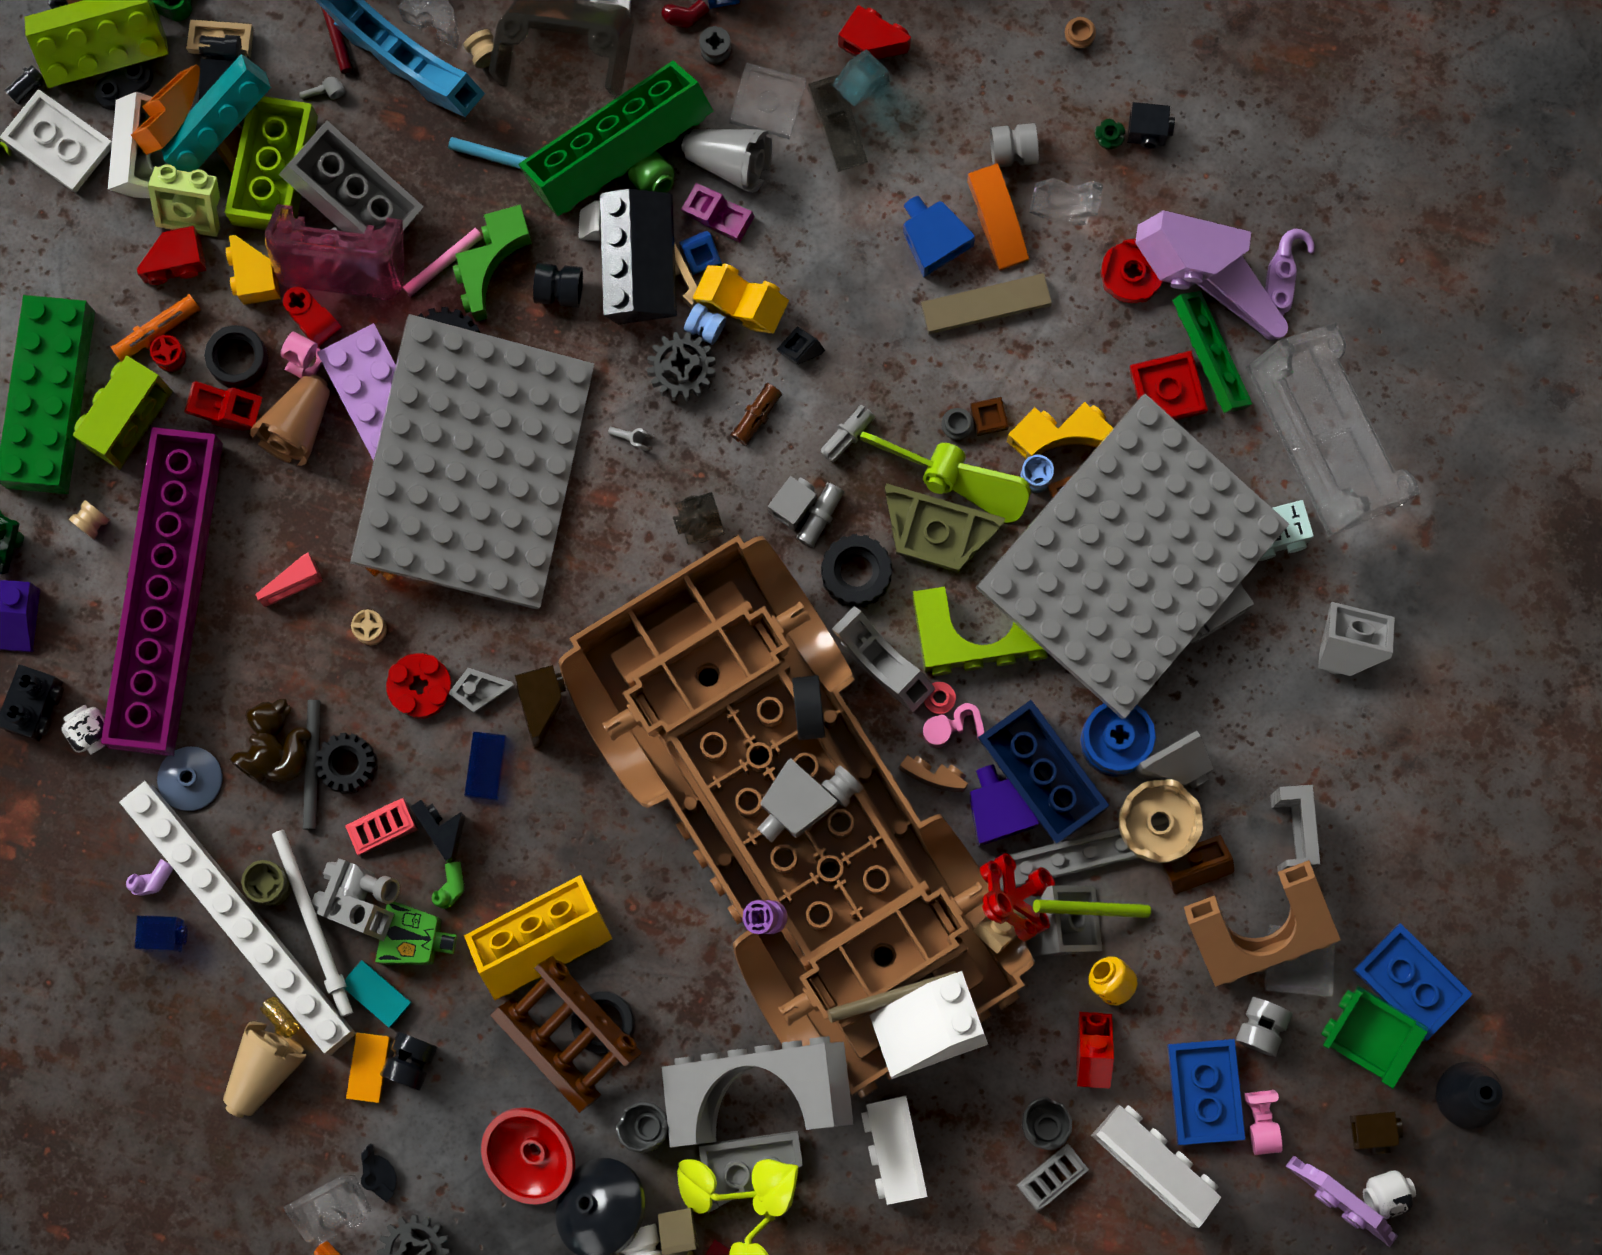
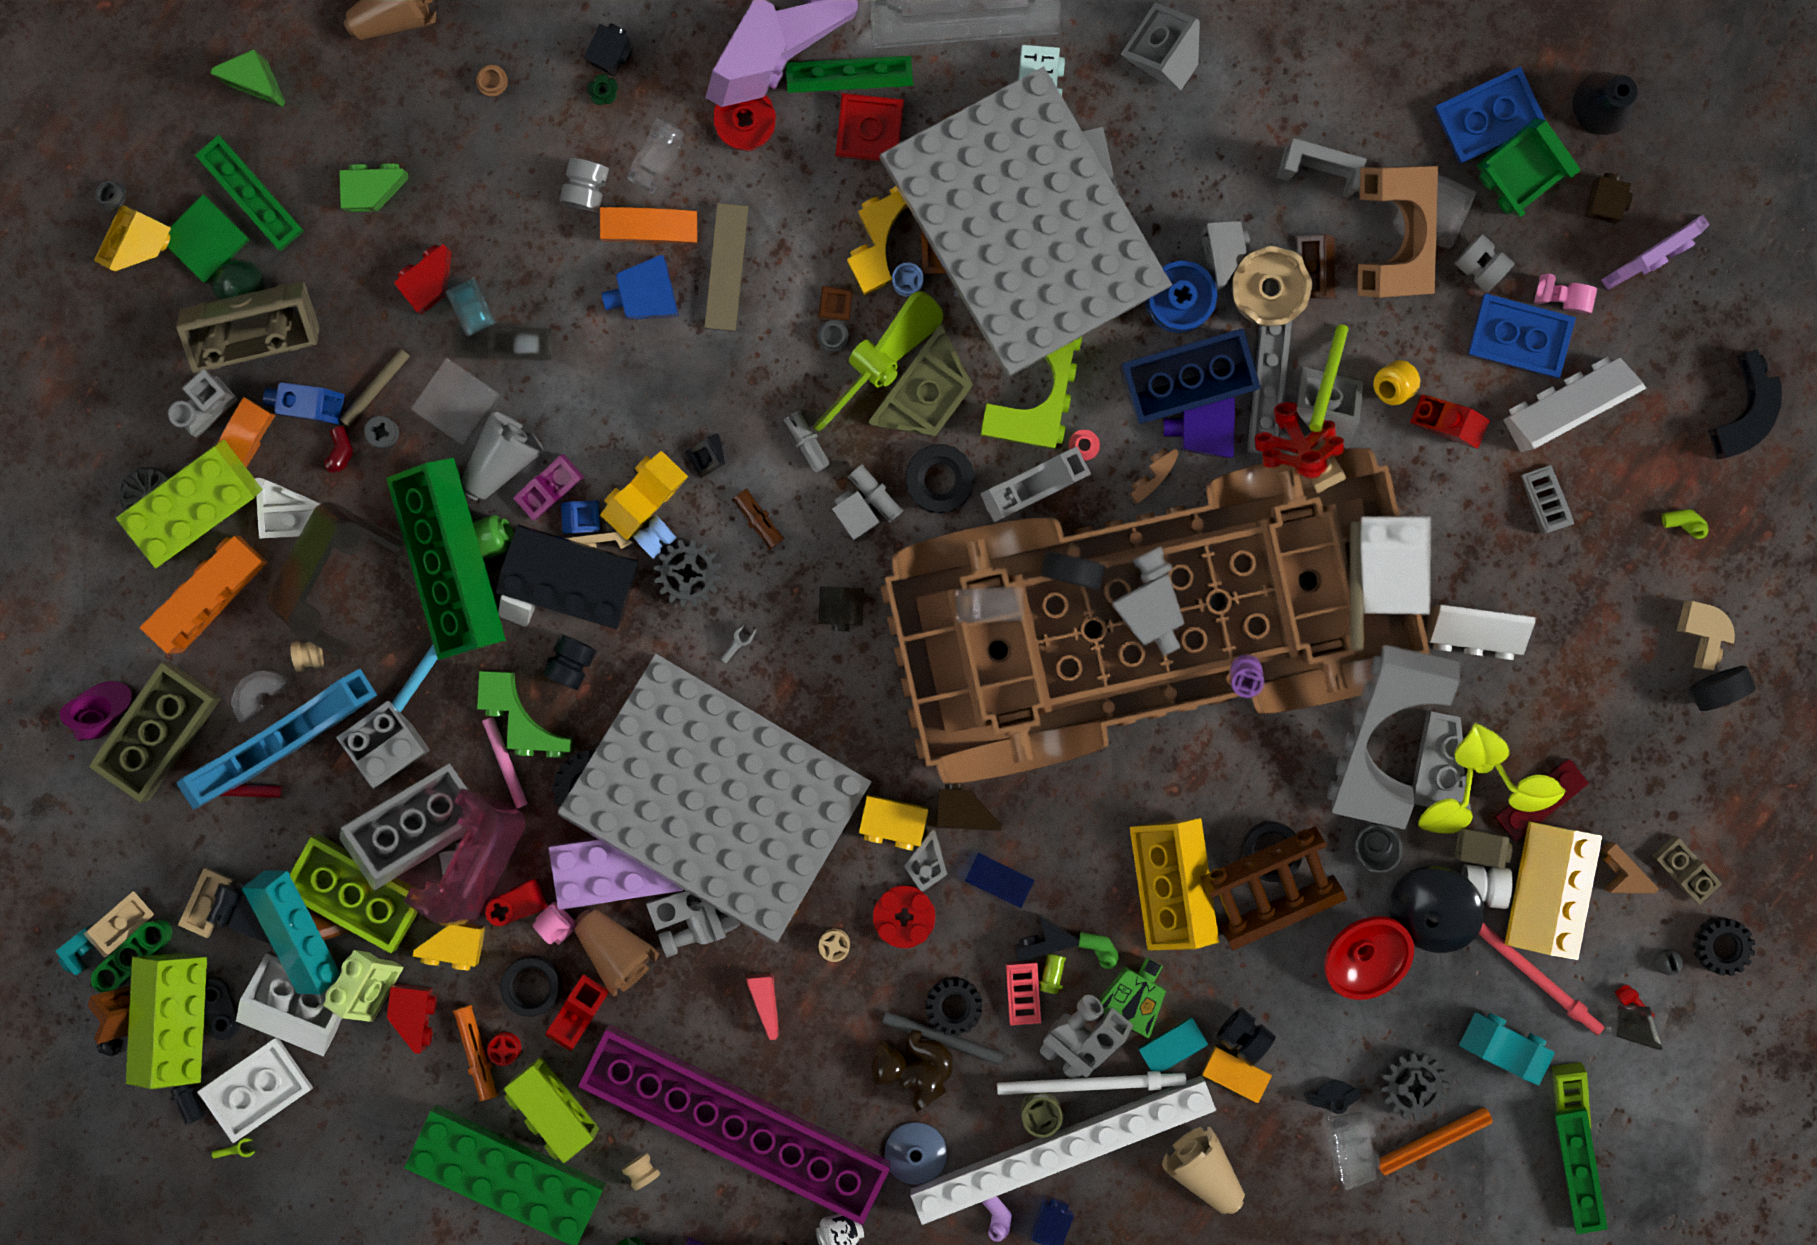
camera: 75 degrees left, 10 degrees up
orange slope [131,64,200,155] -> none
clear yellow pin [260,996,300,1038] -> none
light grey hand [299,77,346,100] -> none
bright pink leg [923,703,984,748] -> none
dark grey hair [1021,1096,1072,1150] -> none
white head [1363,1170,1416,1219] -> none
none -> light grey slope [336,701,430,789]
none -> dark tan bar [339,348,410,427]
none -> light grey hips [646,890,741,958]
none -> yellow brick [859,794,929,850]
none -> clear brick [956,588,1023,622]
none -> lime pin [1039,953,1066,994]

